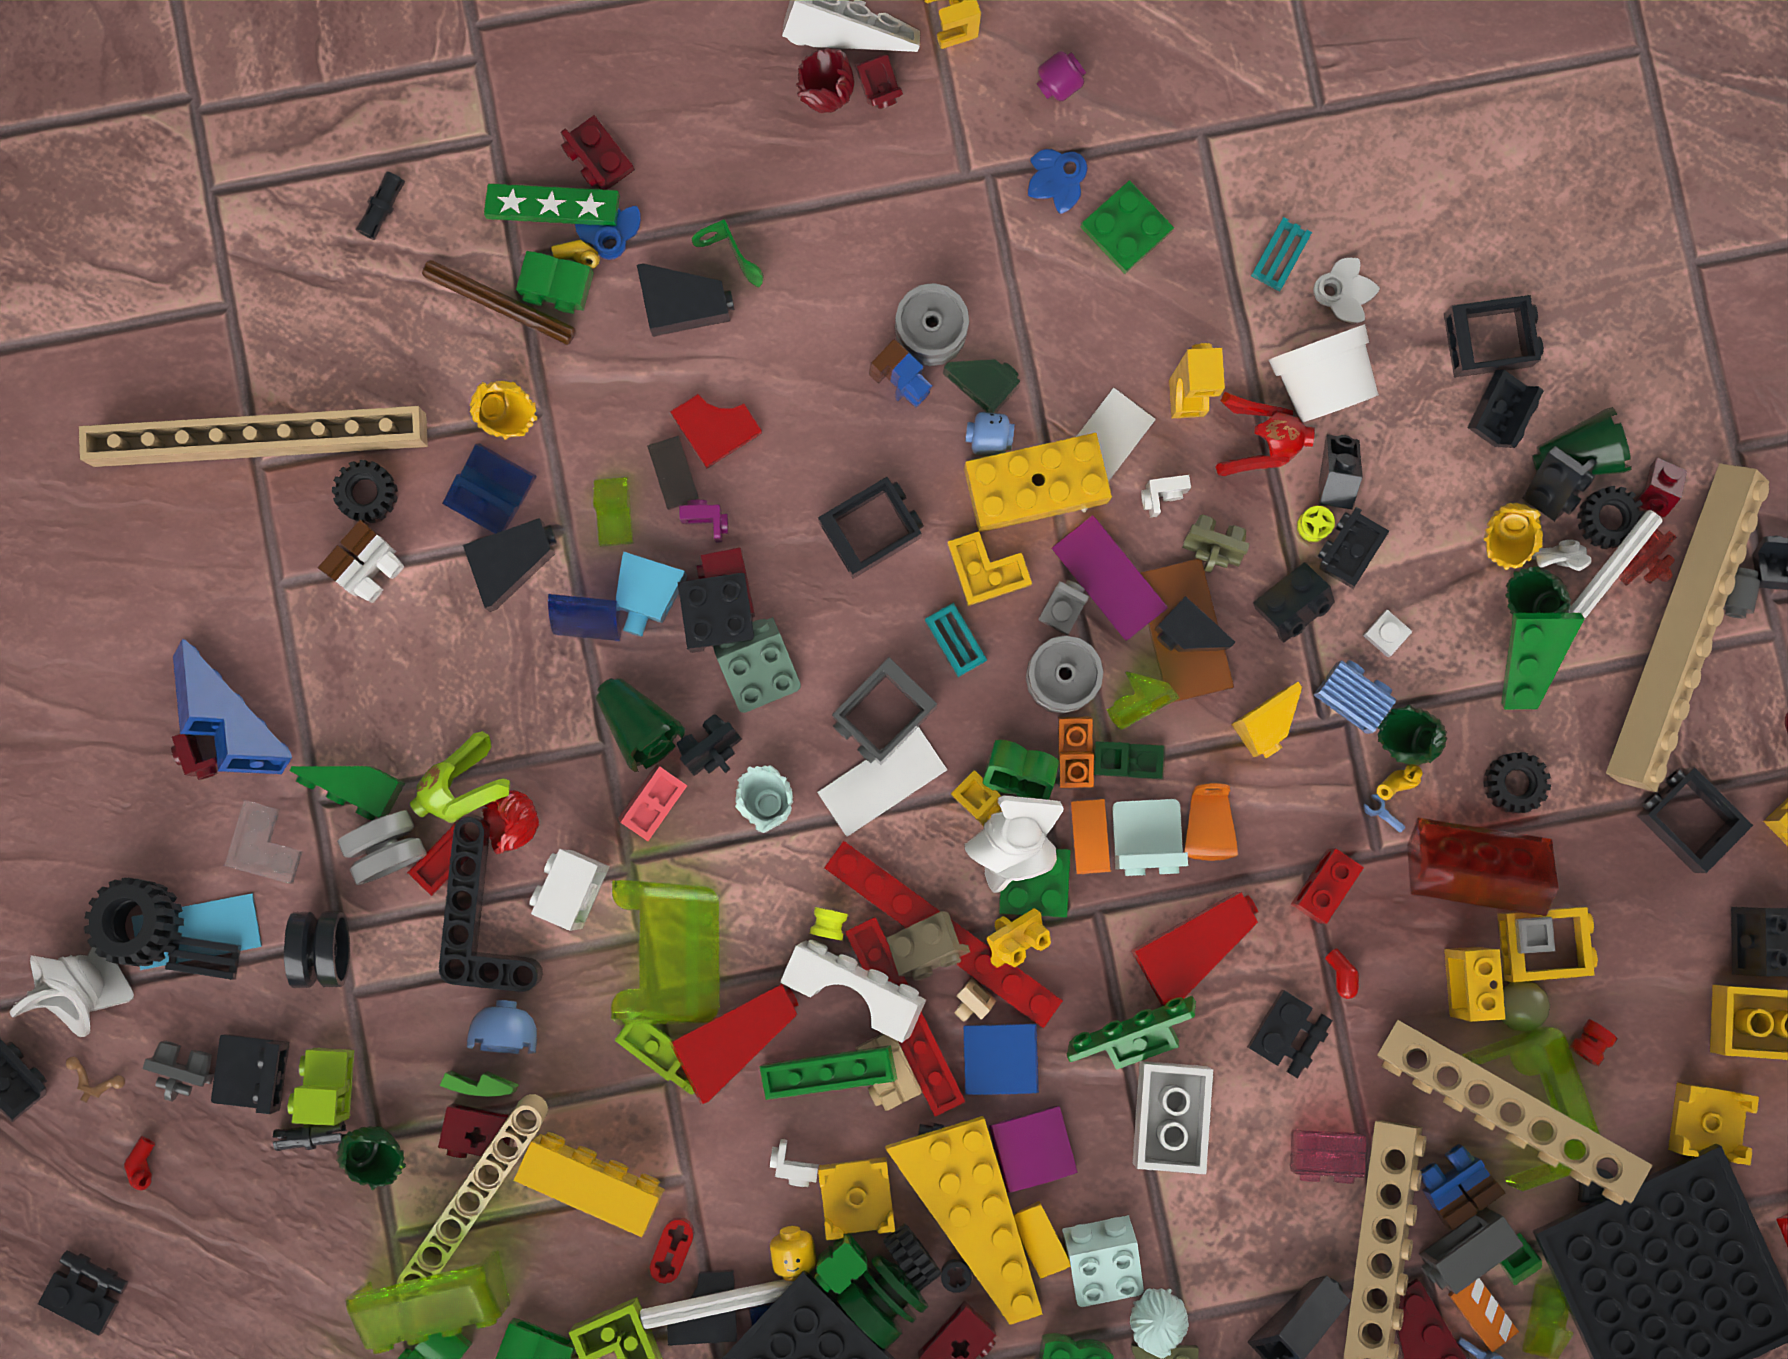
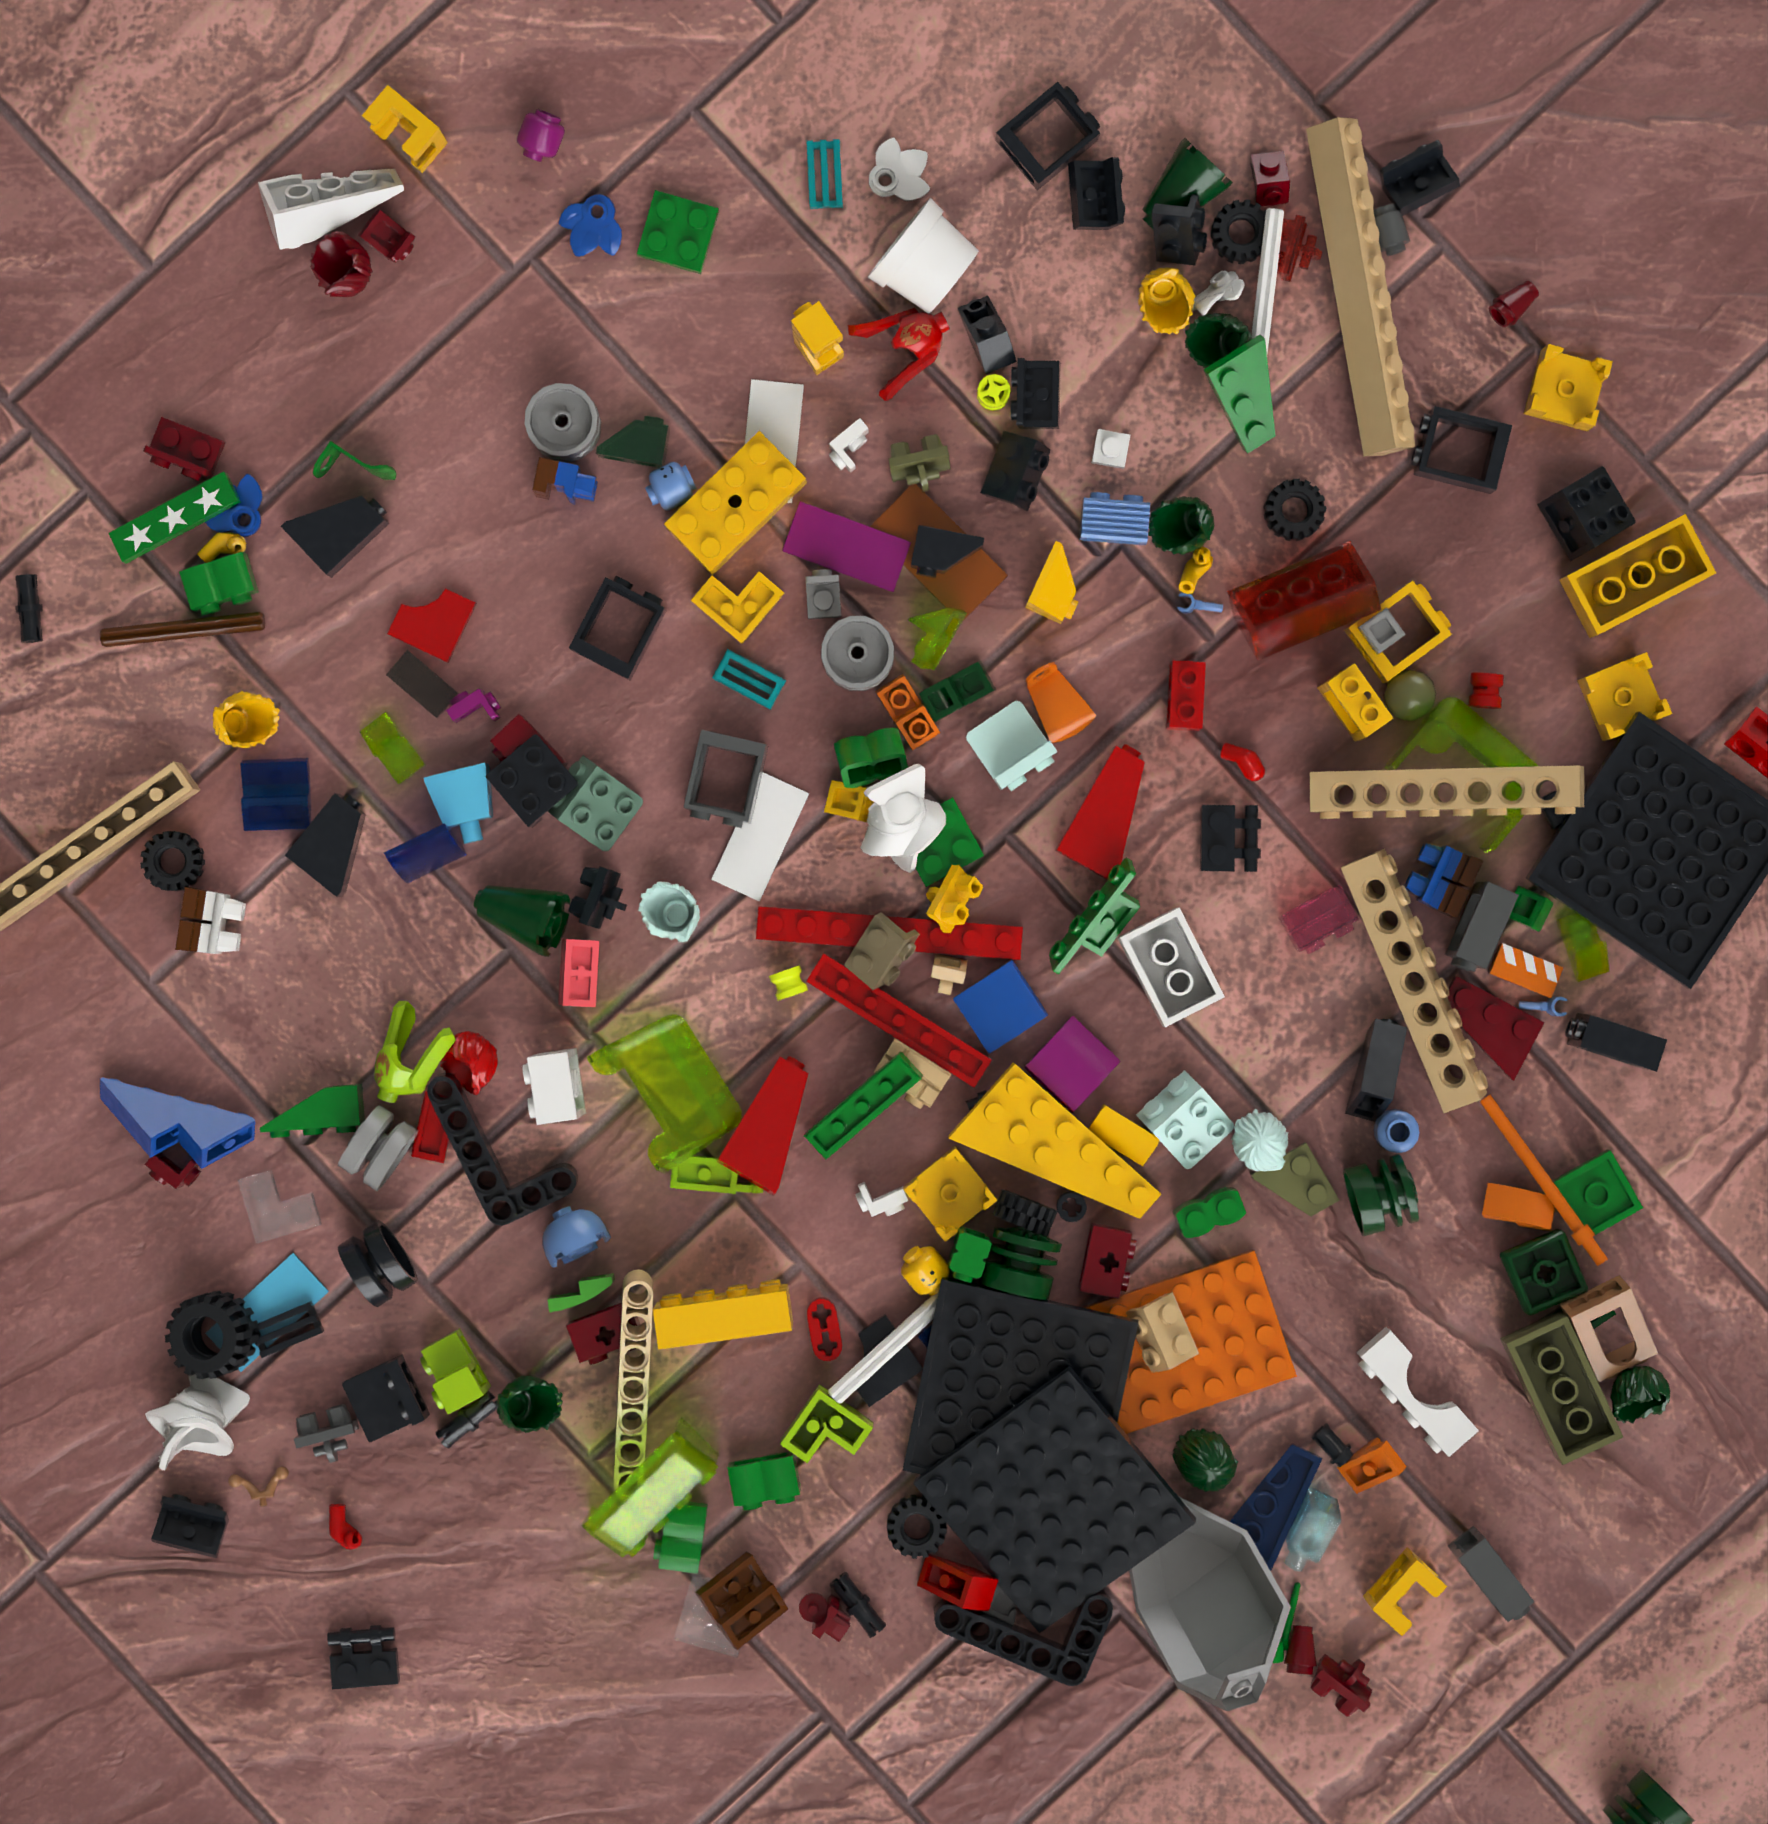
camera: 25 degrees left, 5 degrees up
white arch [780,940,926,1043] -> none
orange slope [1071,799,1111,874] -> none

